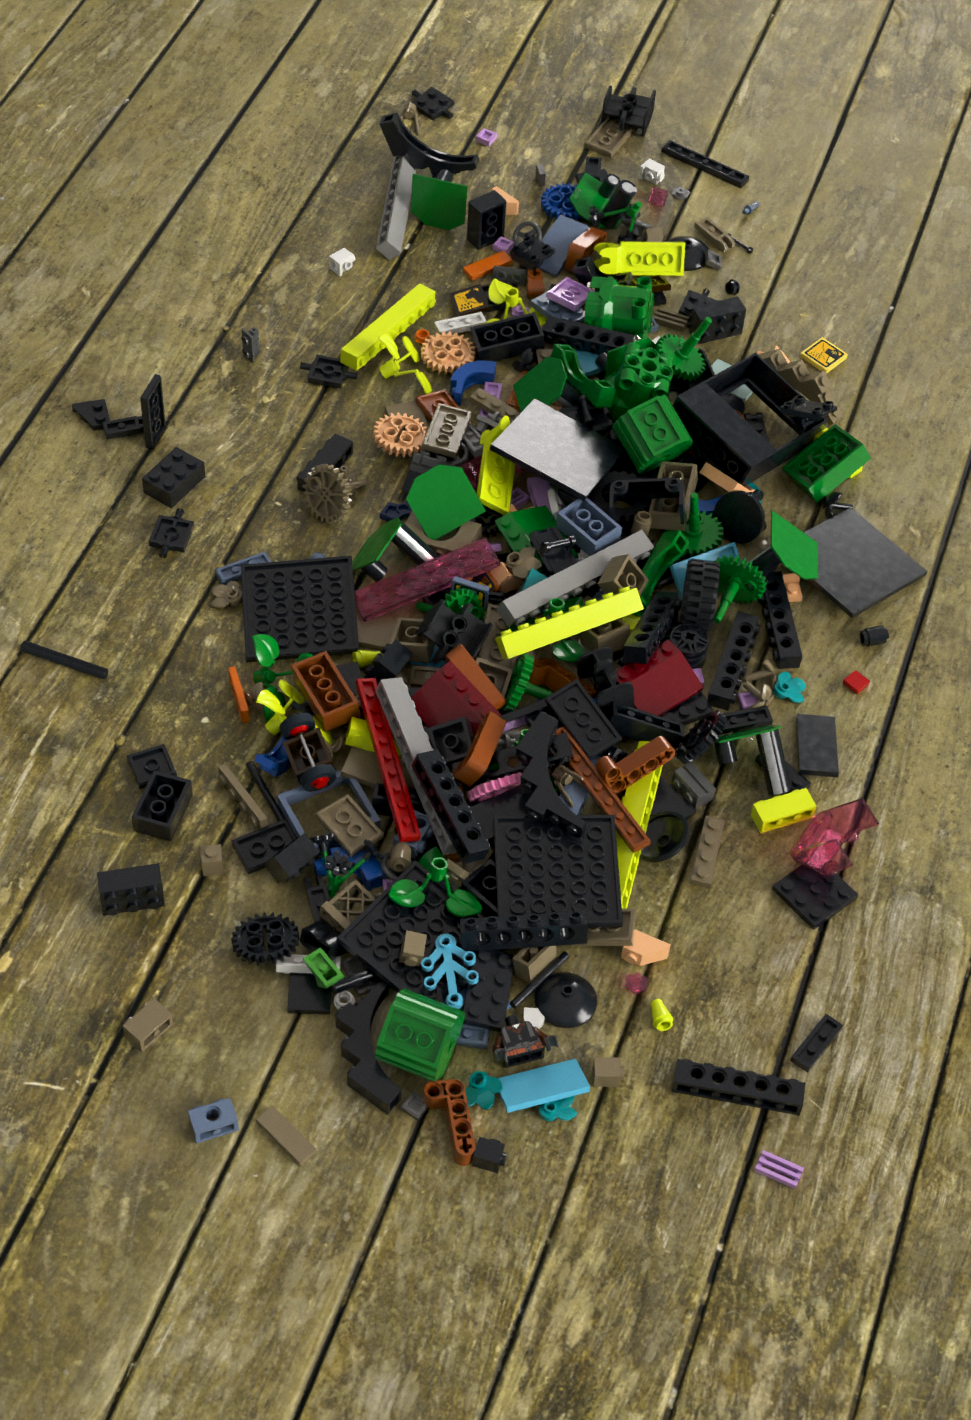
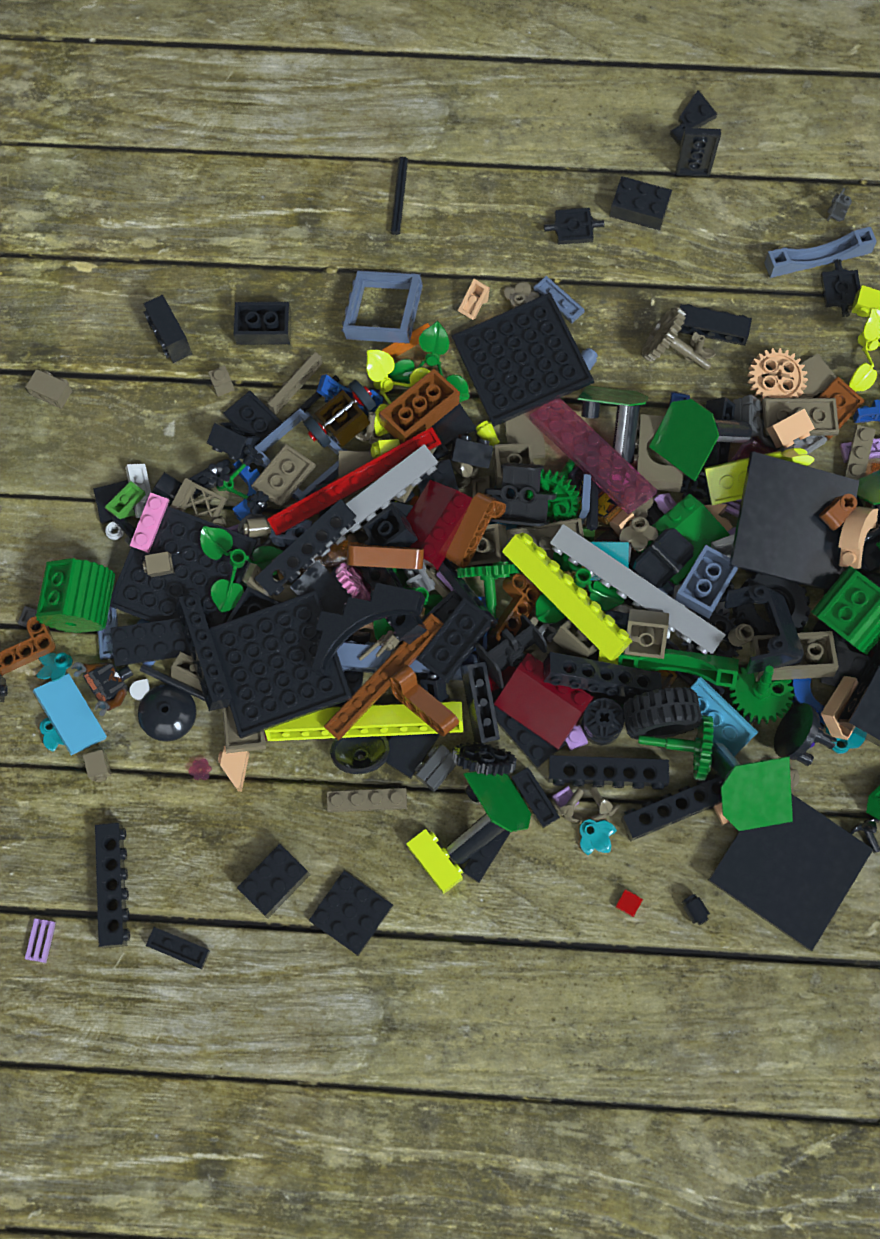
camera: 80 degrees right, 20 degrees up
black tile [127,744,177,789] -> none
black gear [231,912,300,966] -> none
dark tan plant [244,682,273,713] -> none
black arch [335,979,402,1115] -> none
medium azure plant [421,934,479,1010] -> none
light grey hips [475,411,501,434] -> none
neon yellow cone [650,999,673,1031] -> none
clear pink windscreen [789,798,879,876] -> none
black tile [796,714,839,777] -> none
none -> bright pink plate [130,492,170,553]
none -> black brick [237,844,310,919]
none -> sand blue window [342,271,423,343]
none -> light nougat slope [458,279,490,320]
none -> sand blue arch [764,227,877,278]
none -> light nougat brick [767,409,815,449]
none -> dark orange piece [819,494,857,531]
none -> light nougat arch [839,507,878,569]

